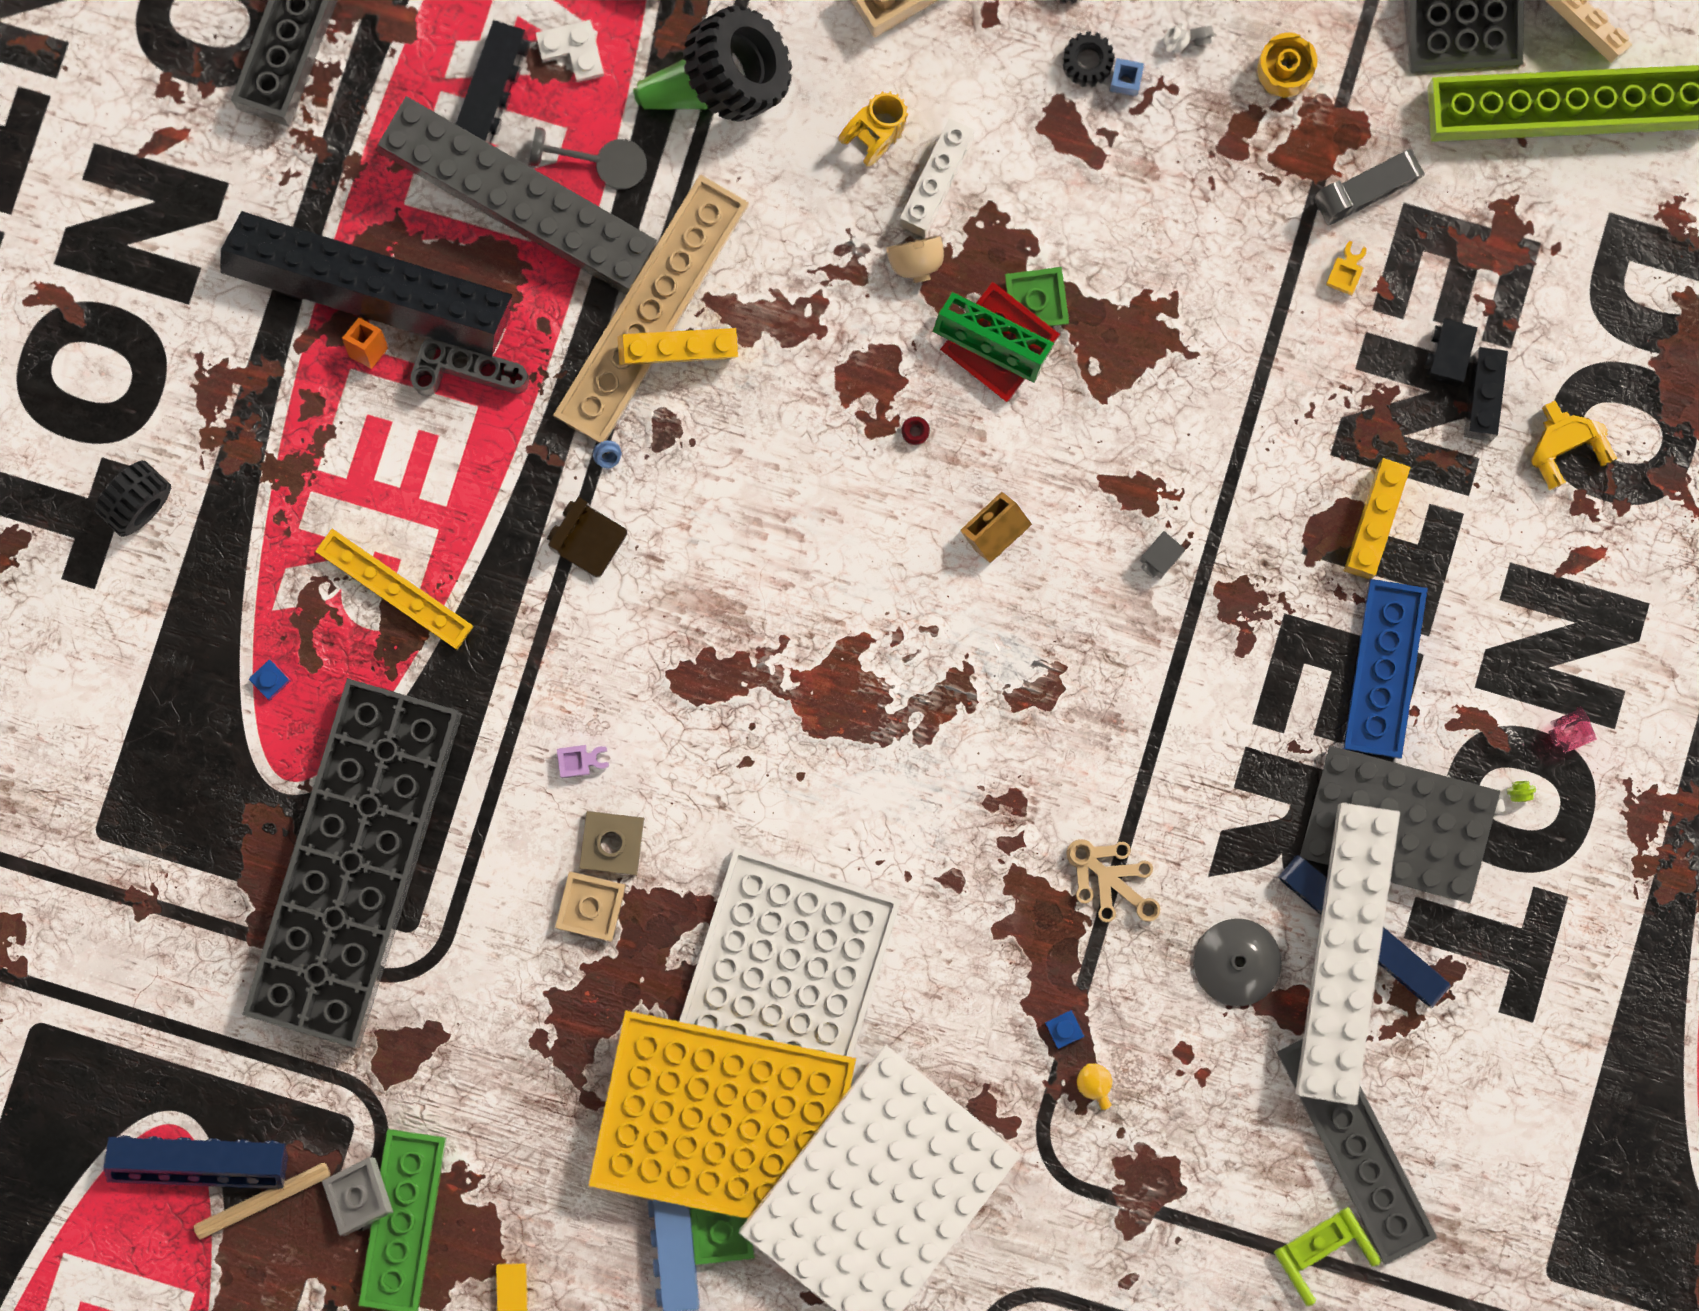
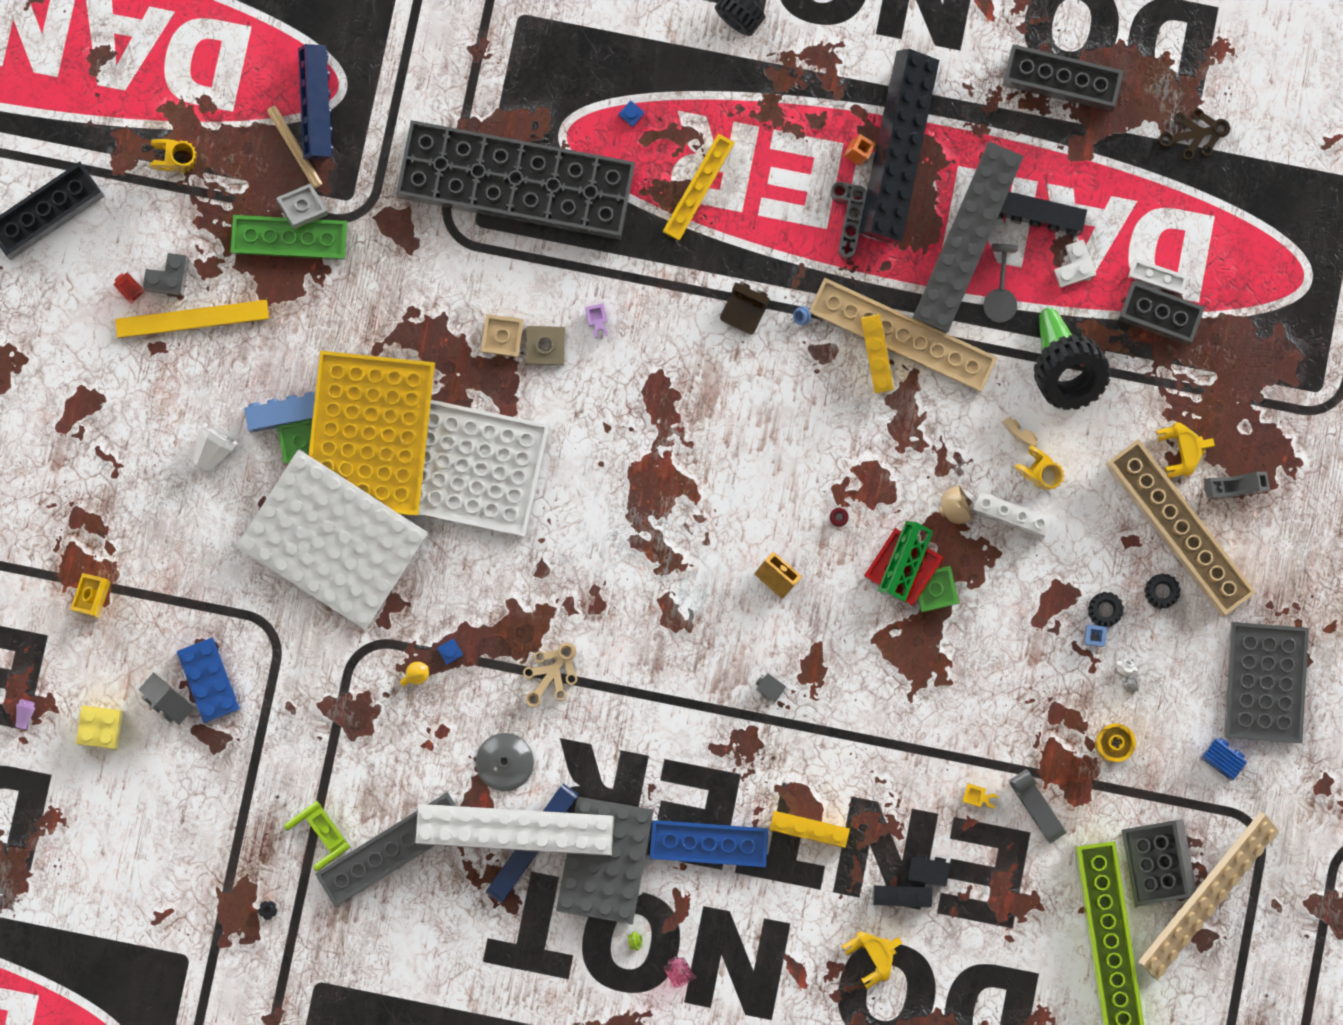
camera: 80 degrees right, 0 degrees up
none -> tan slope [1002,416,1038,447]

